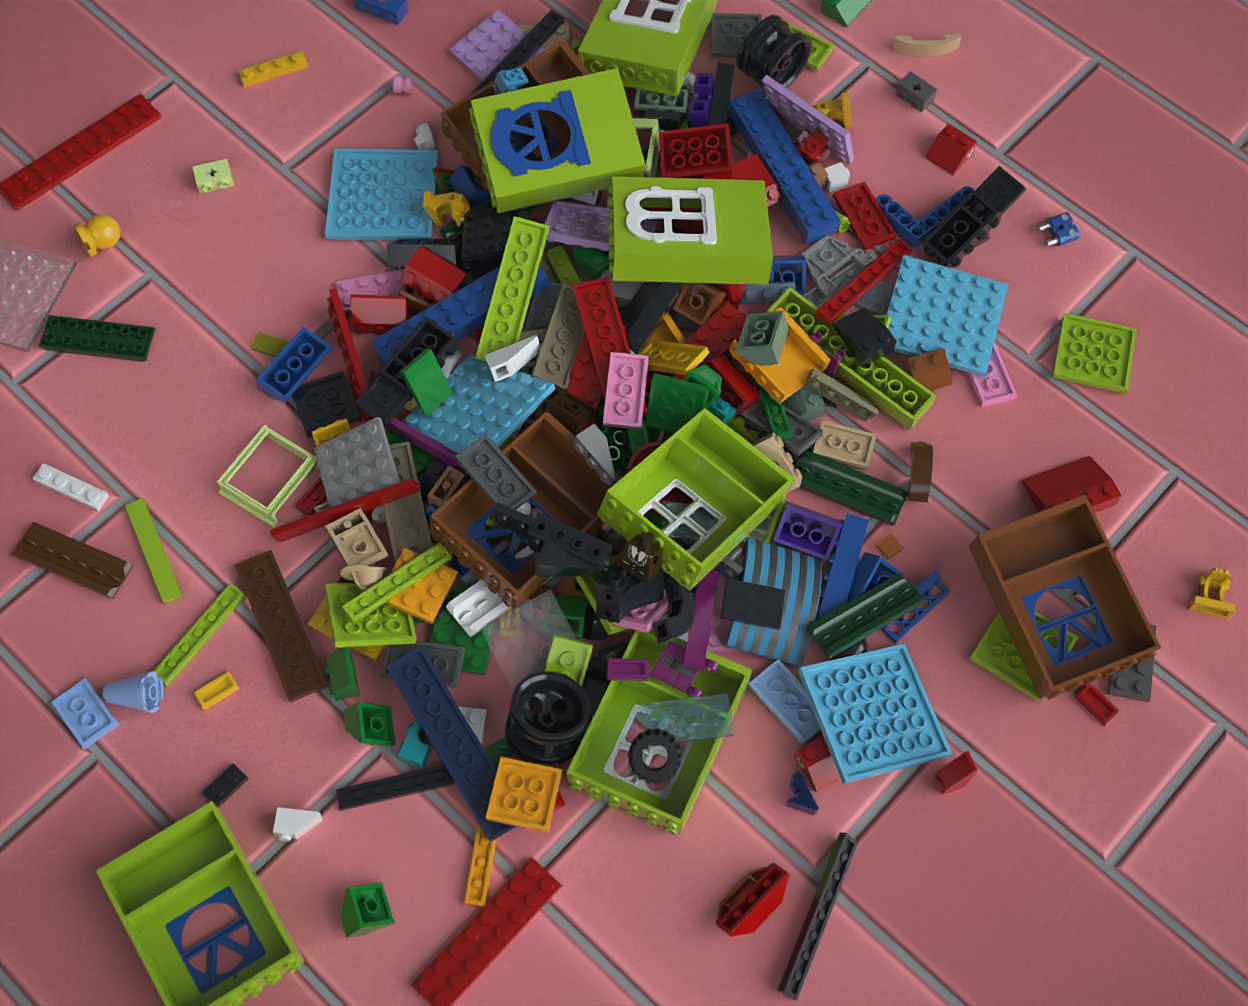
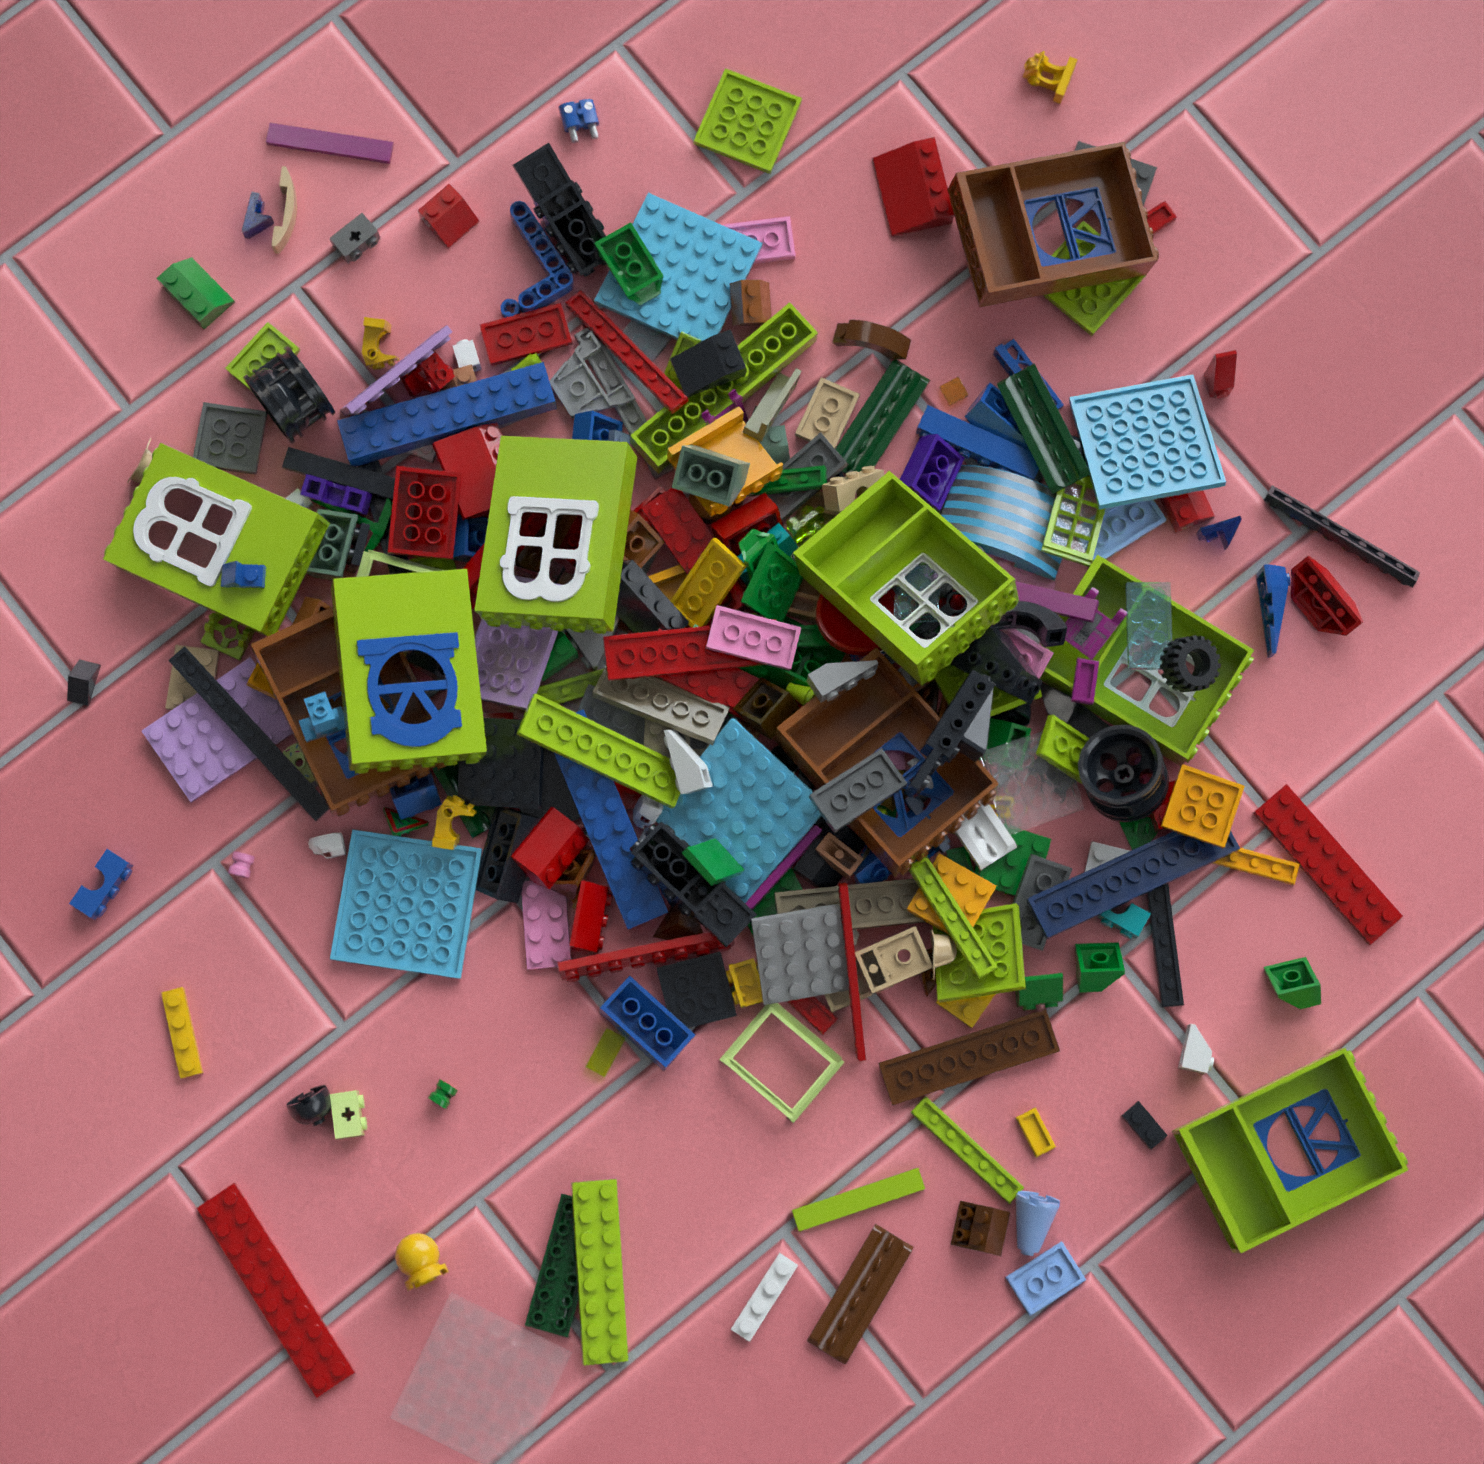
camera: 85 degrees left, 15 degrees up
dark brown torso [616,532,662,584] -> none
black tile [721,578,785,630] -> none
none -> blue slope [221,561,266,588]
none -> clear blue slope [242,192,274,239]
none -> magenta tile [266,123,394,164]
none -> black cylinder [286,1085,331,1126]
none -> green wheel [428,1079,458,1109]
none -> lime plate [571,1179,628,1365]
none -> green slope [594,222,664,305]
none -> white rock [633,795,663,829]
none -> reddish brown slope [951,1201,1010,1256]
none -> lime piece [1041,476,1106,567]
none -> blue wedge [1256,564,1290,658]

